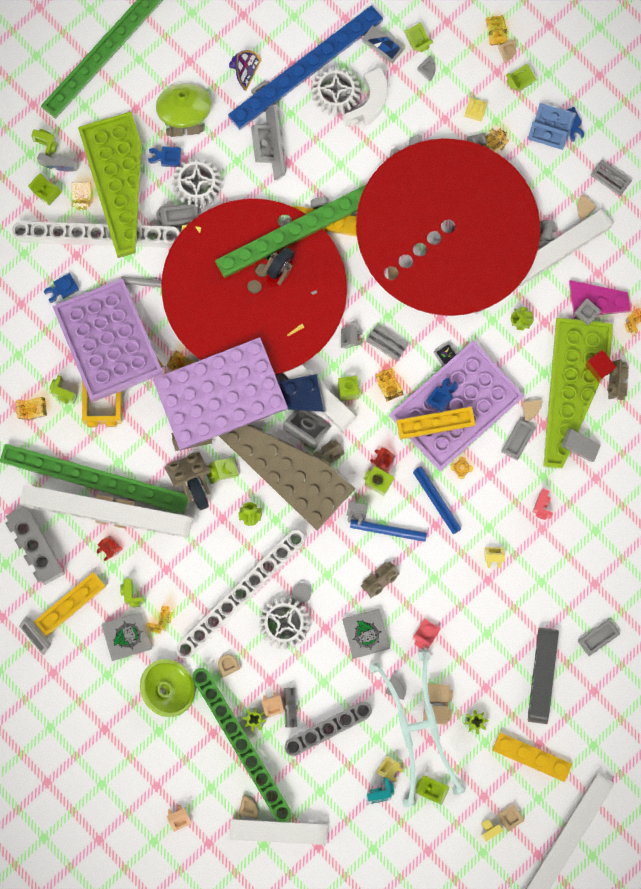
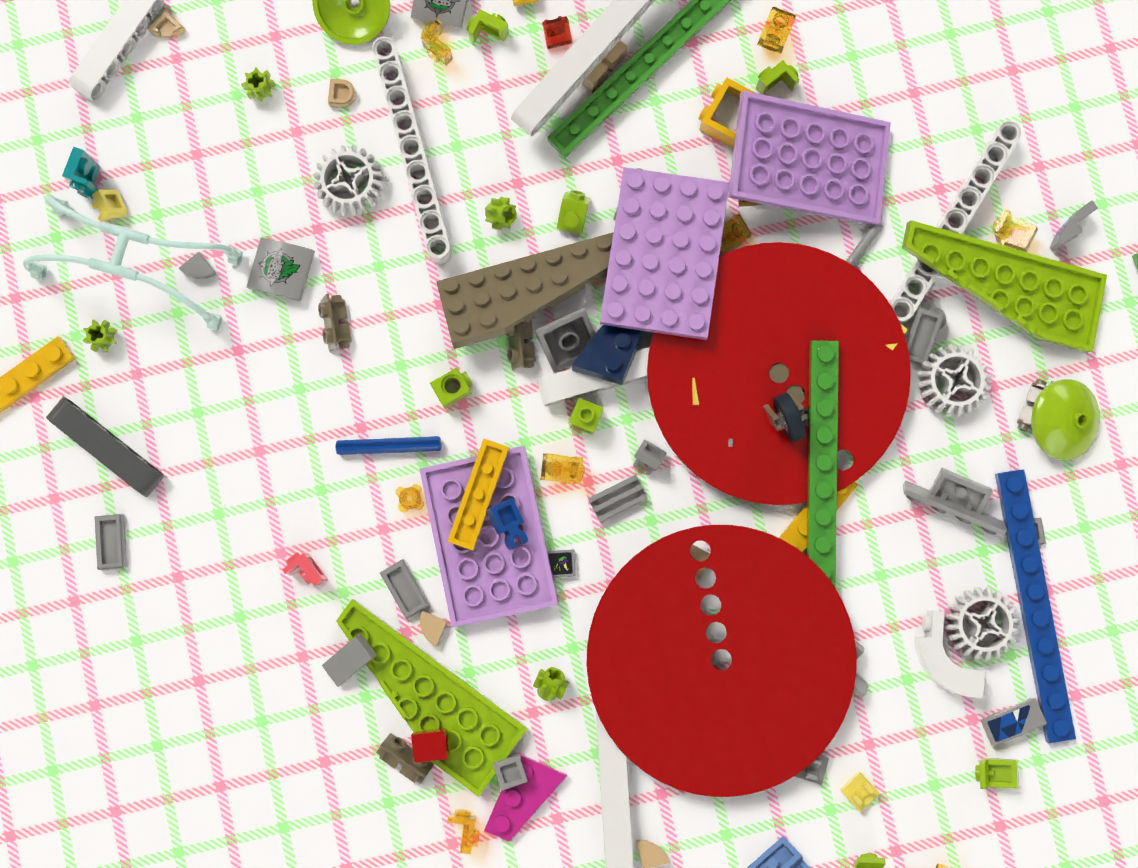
camera: 125 degrees right, 5 degrees up
lime bracket [28,173,62,206] -> none
lime bracket [31,129,58,157] -> none
blue plate [43,273,79,303] -> none
blue plate [148,146,181,167] -> none
dark tan plate [164,451,211,511] -> none
bright green beam [192,668,291,822] -> none
shield [229,50,262,91] -> none
light nougat tile [261,692,285,718] -> none
flat silver pin [283,687,298,728] -> none
light grey beam [284,701,372,757] -> none
light grey tile [292,583,311,603] -> none
light grey tile [310,197,329,209] -> none
light grey tile [346,501,368,525] -> none
blue piece [350,519,427,542] -> none
clear red tile [370,447,396,473] -> none
coral bracket [412,619,441,650] -> none
lime bracket [415,775,450,805] -> none
light grey tile [417,56,435,82] -> none
tan piece [423,683,453,726] -> none
light yellow tile [484,547,505,568] -> none
clear yellow gear [485,127,510,151] -> none
light grey tile [540,219,558,241] -> none

